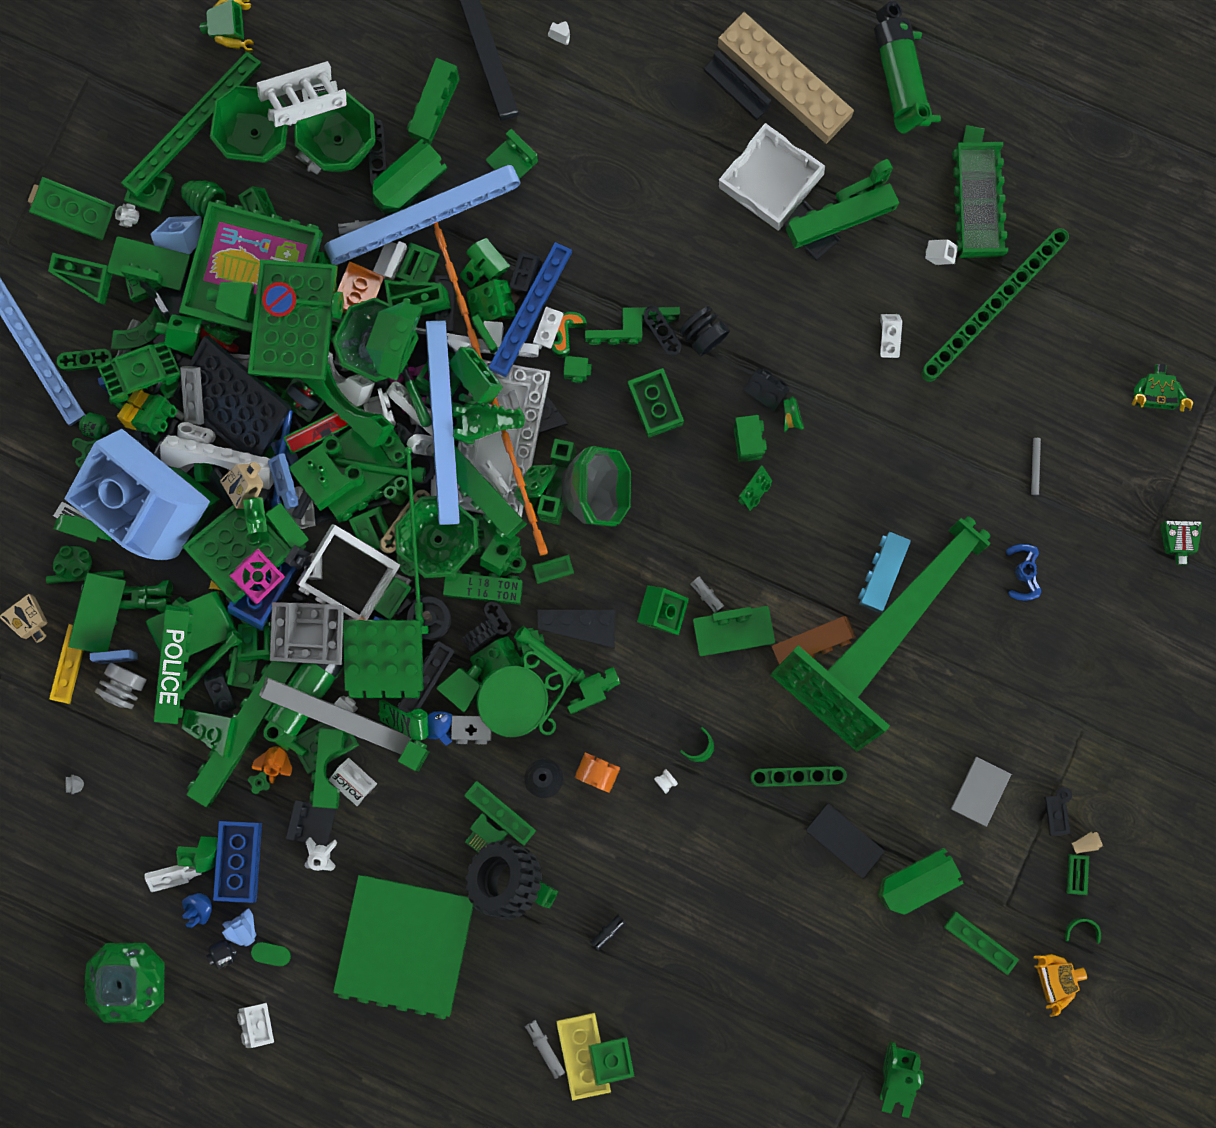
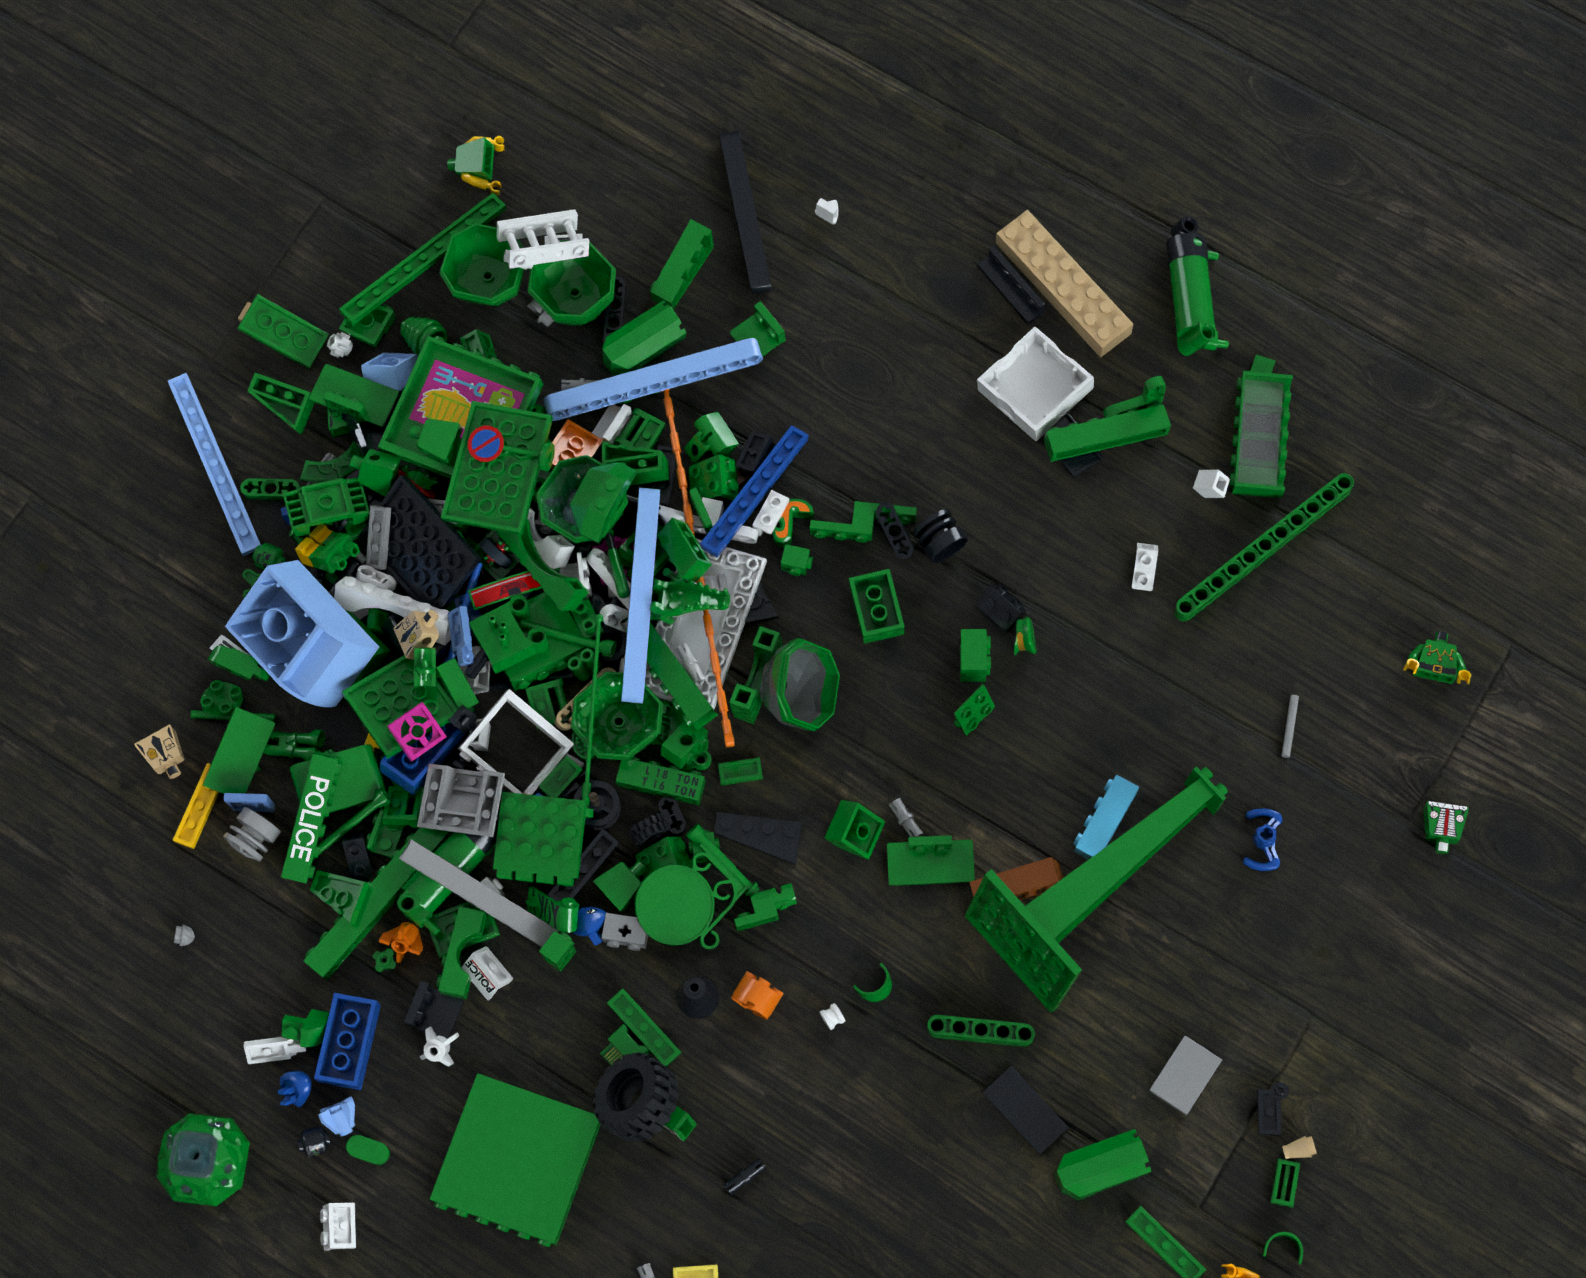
camera: 15 degrees right, 10 degrees down
green bracket [513,465,558,507] -> none

